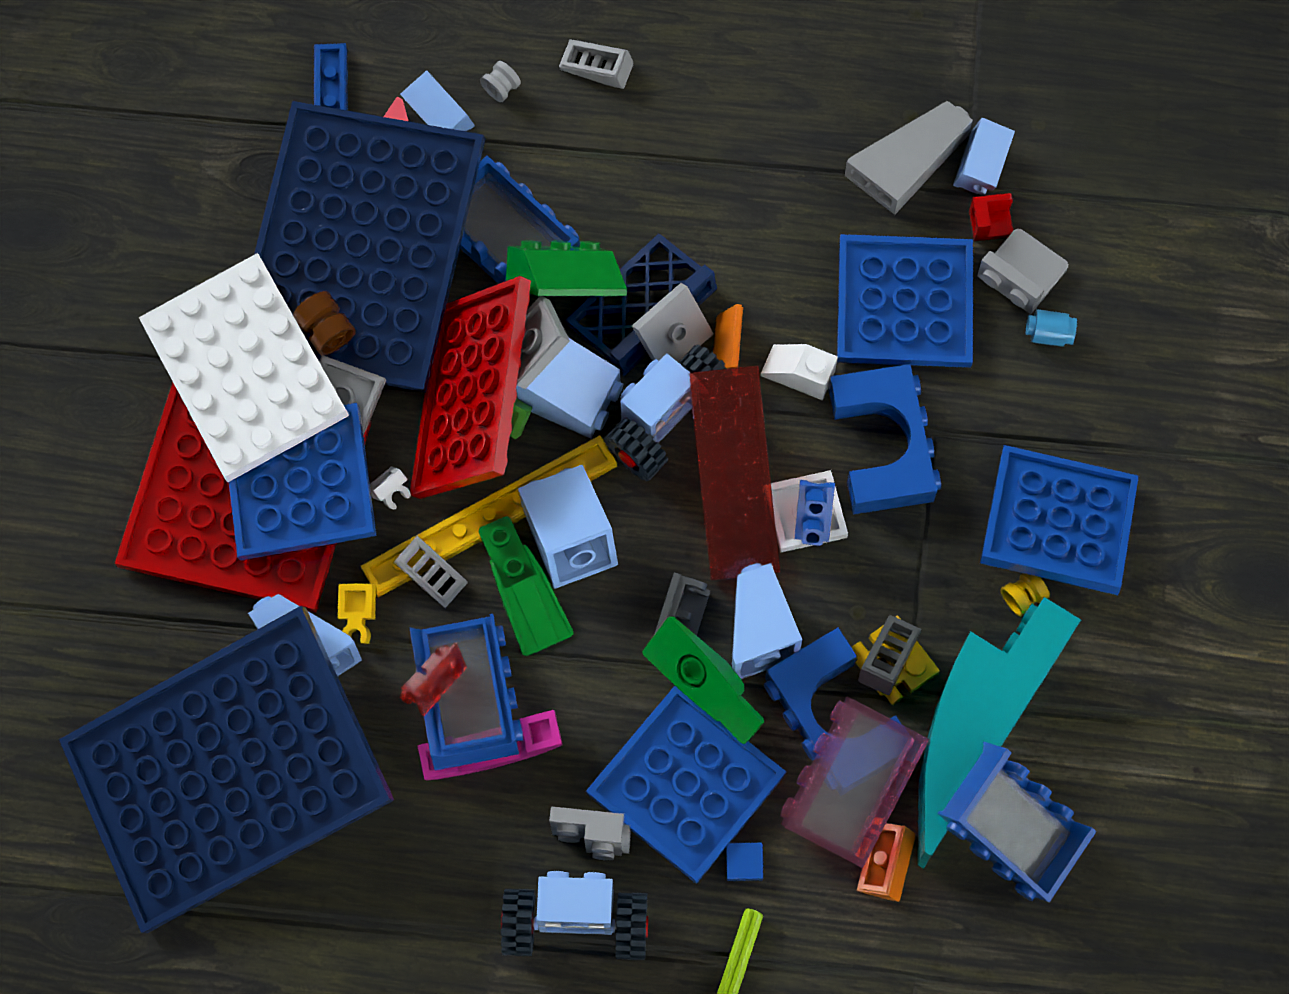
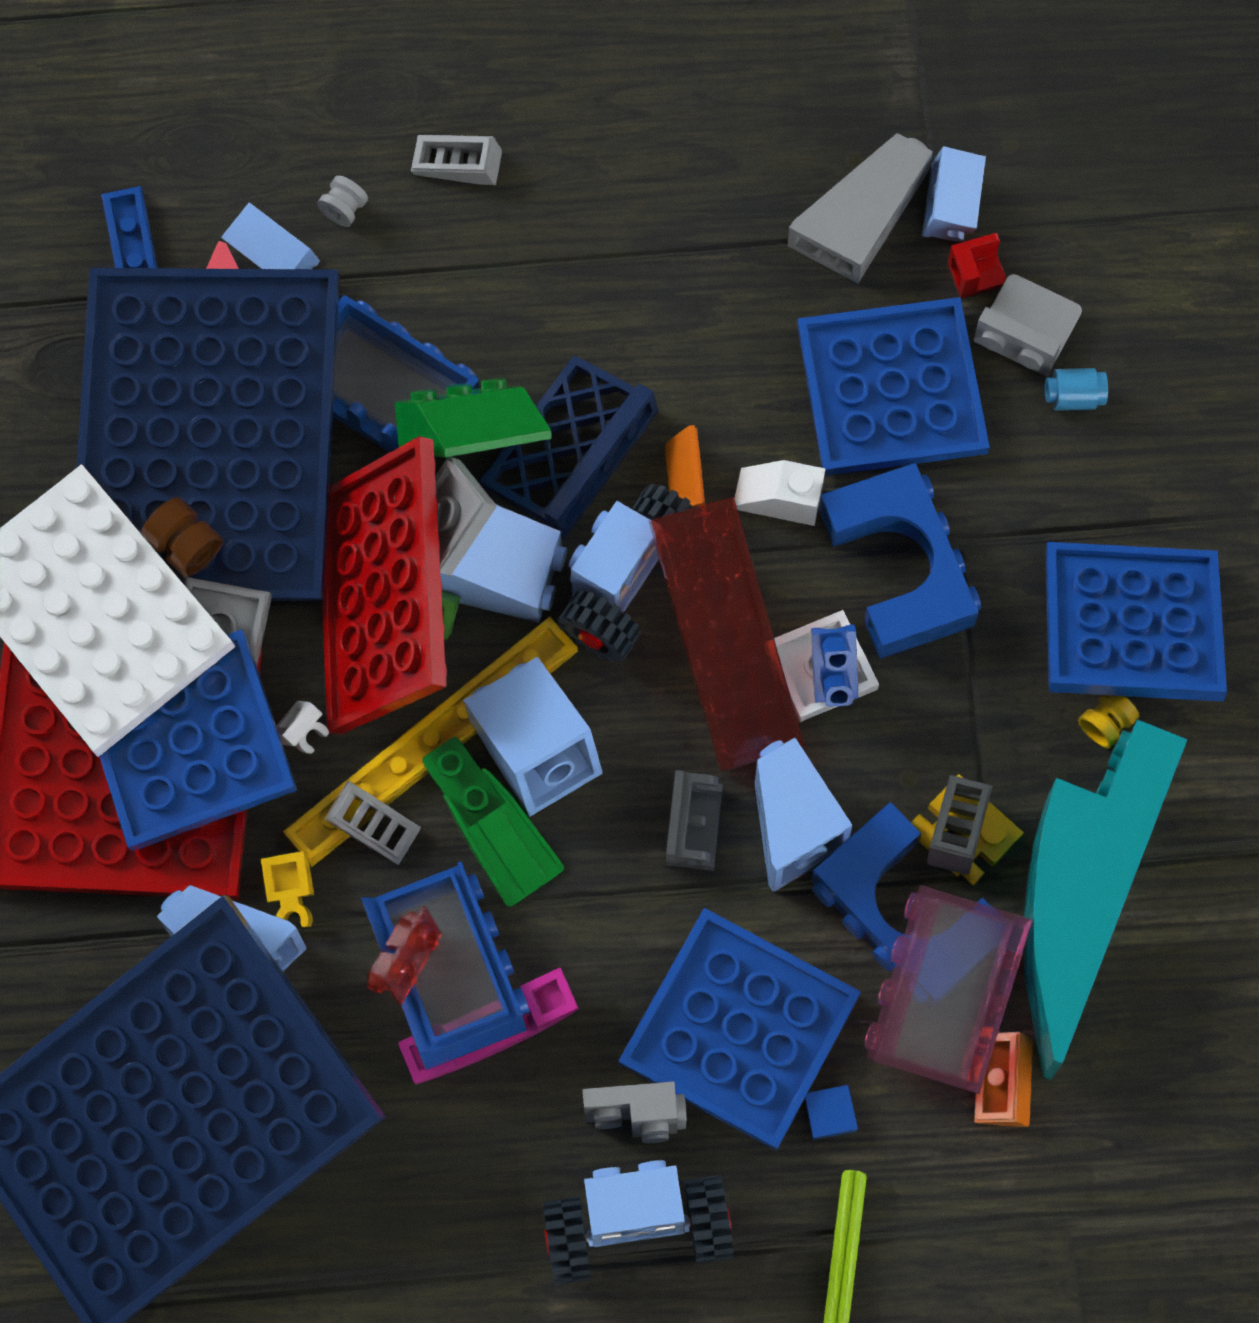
camera: 10 degrees left, 0 degrees up
light grey plate [632,283,714,362] -> none
green piece [642,616,764,744] -> none
window [937,741,1097,902] -> none

